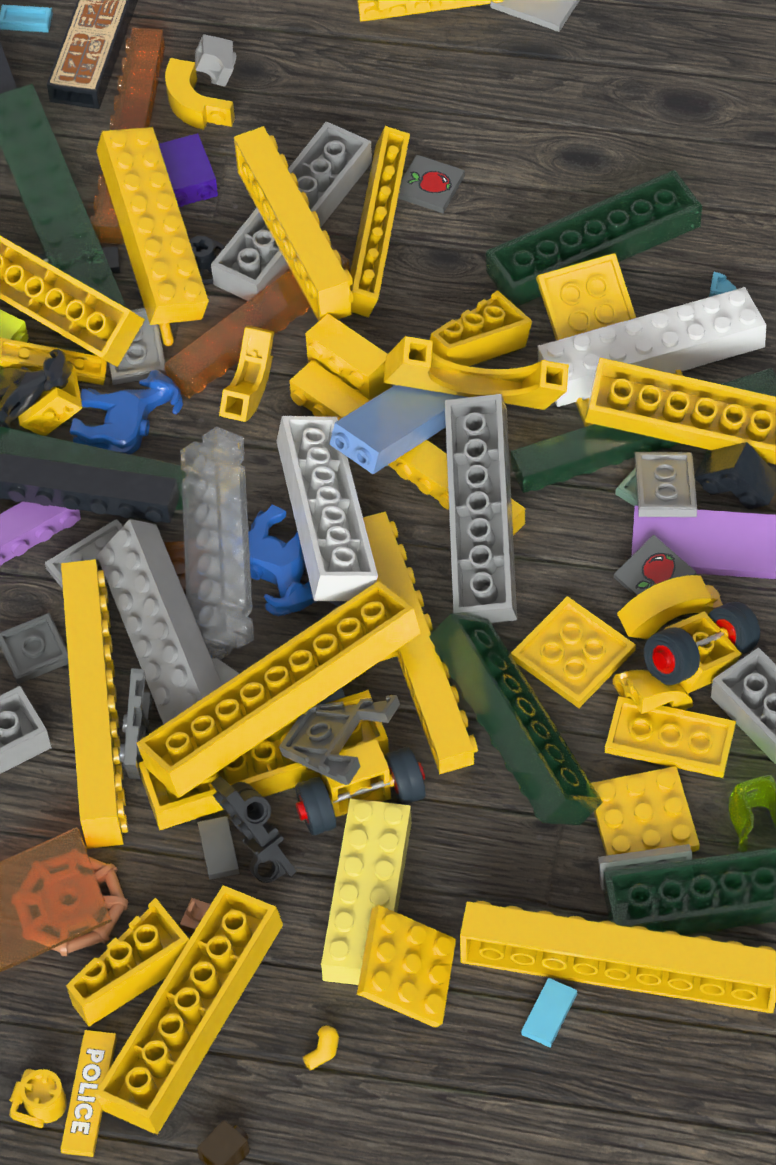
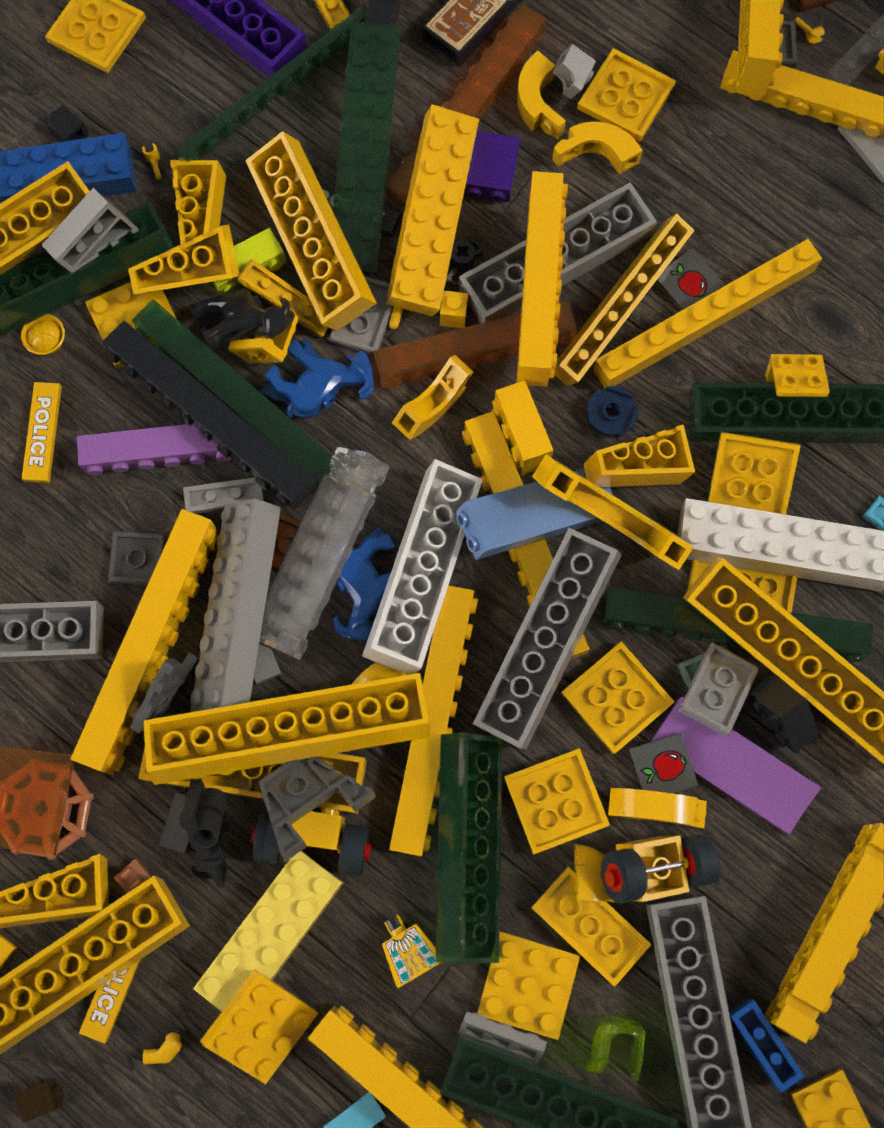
camera: 25 degrees right, 20 degrees up
none -> yellow tile [79,960,140,1044]
none -> torso [382,914,444,988]
none -> yellow brick [440,291,468,329]
none -> yellow arch [552,122,643,174]
none -> yellow plate [561,641,674,755]
none -> yellow plate [577,48,676,142]
none -> dark blue plate [586,386,638,438]
none -> yellow brick [593,239,822,389]
none -> yellow bracket [765,354,830,397]

